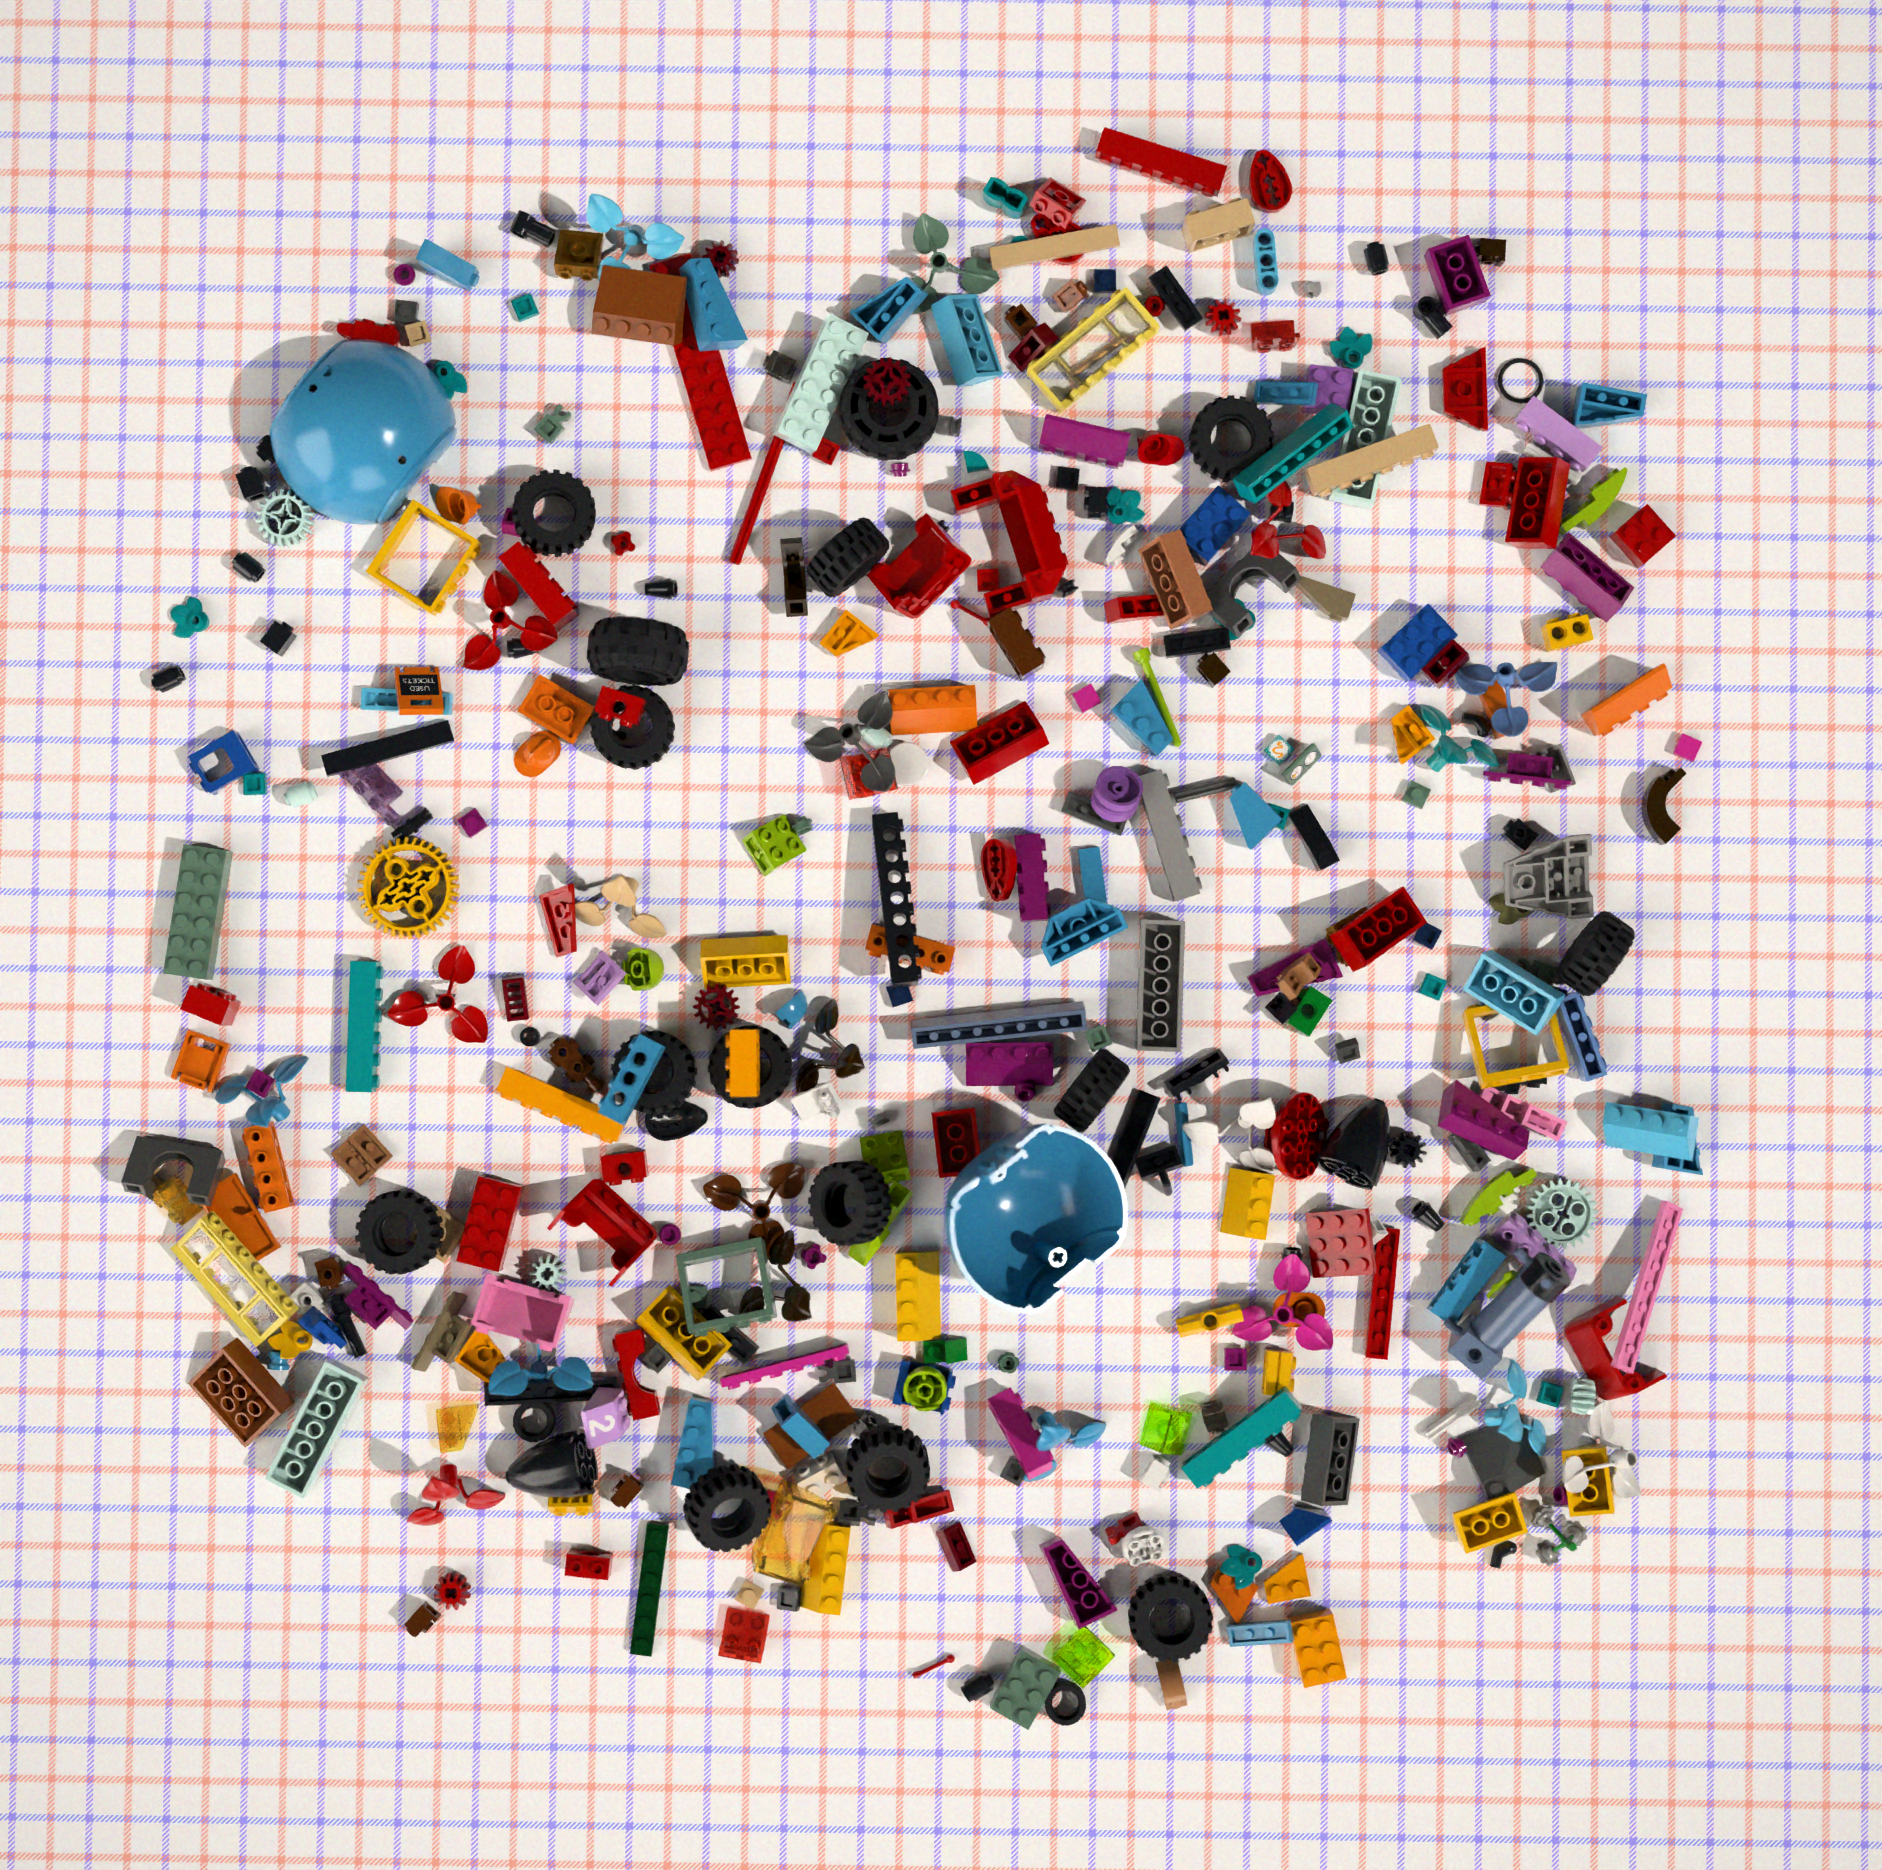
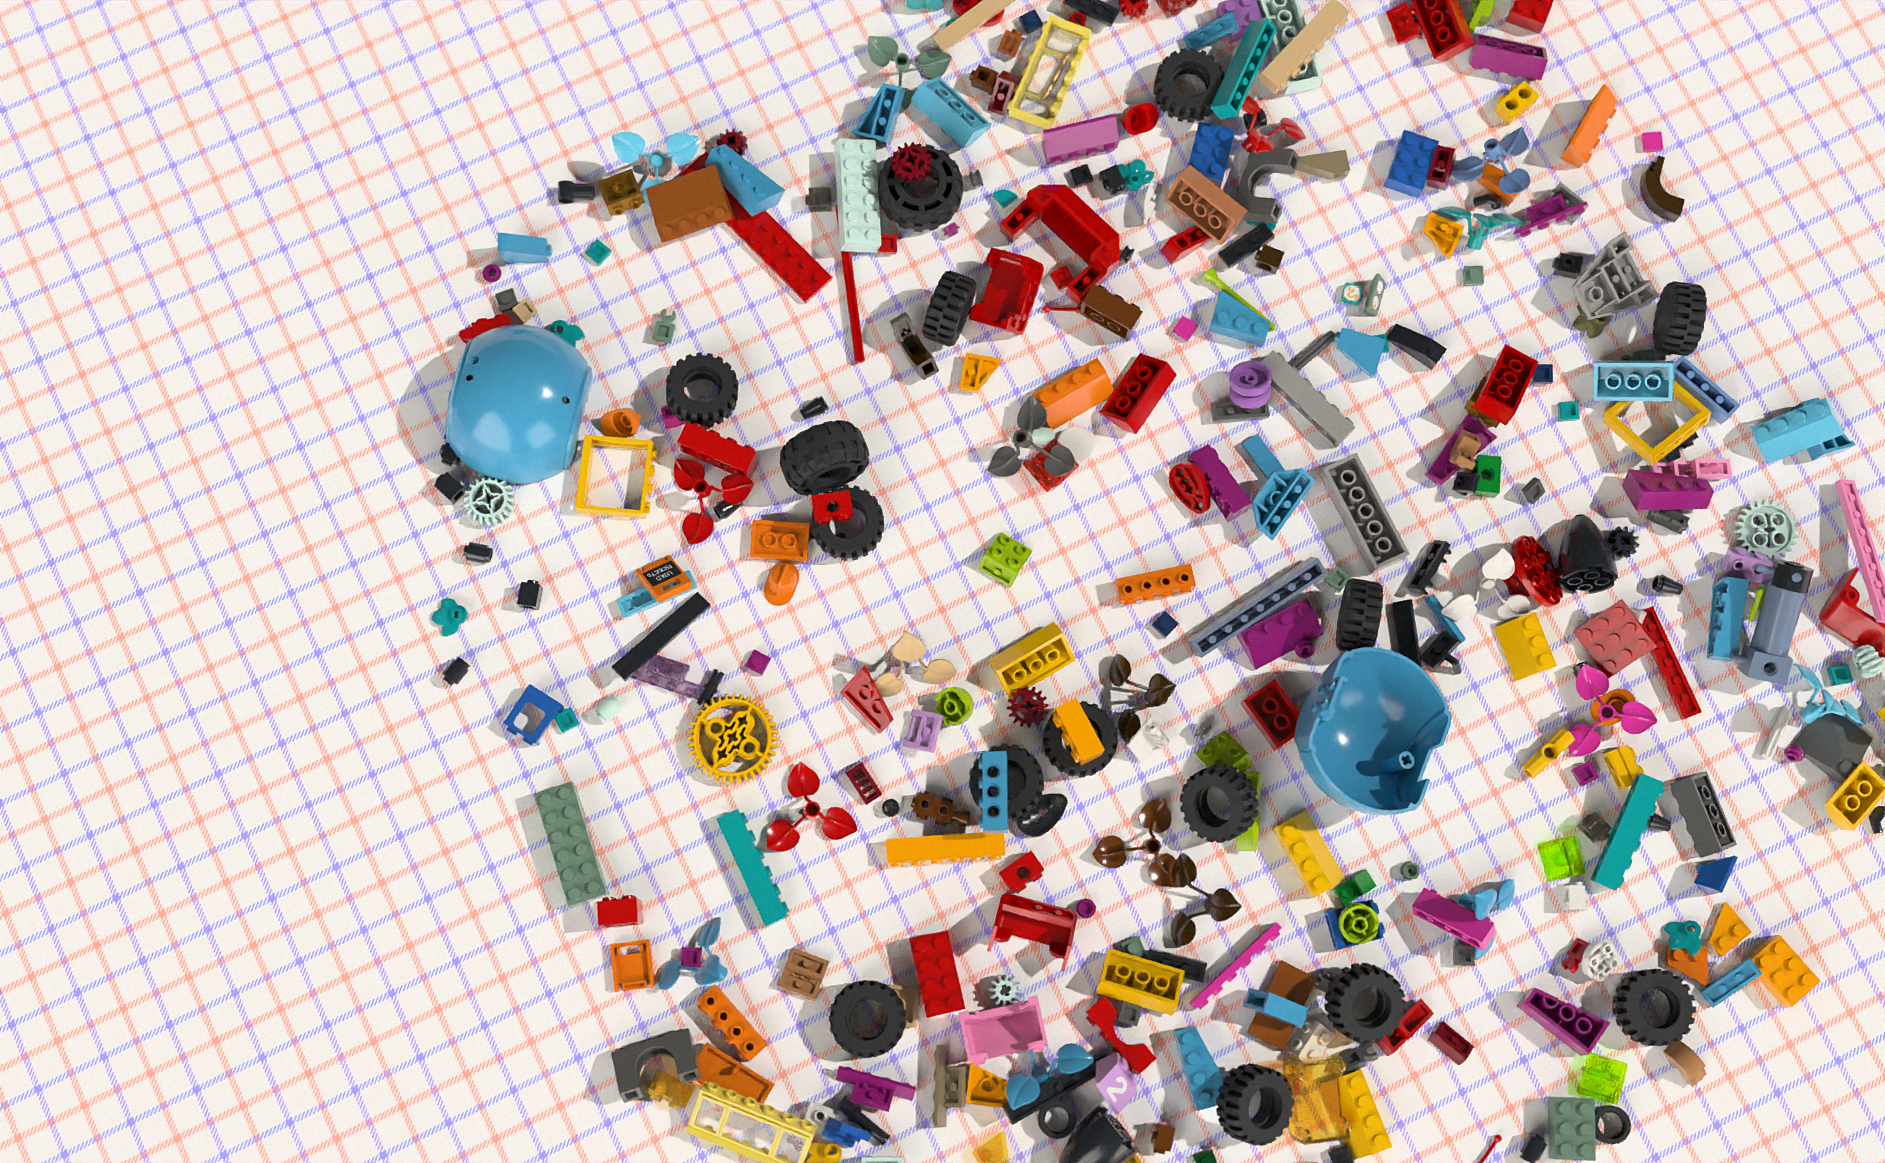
camera: 30 degrees left, 10 degrees down
reddish brown brick [314,1255,345,1290] -> none
red plate [611,531,635,556] -> none
sand green window [676,1237,778,1337] -> none
dark azure brick [775,991,807,1029] -> none
sand green plate [792,816,813,835] -> none
magenta plate [801,1243,827,1269] -> none
dark grey plate [818,1359,857,1384] -> none
black brick [872,812,922,988] -> none
lime slope [1459,1167,1537,1226] -> none

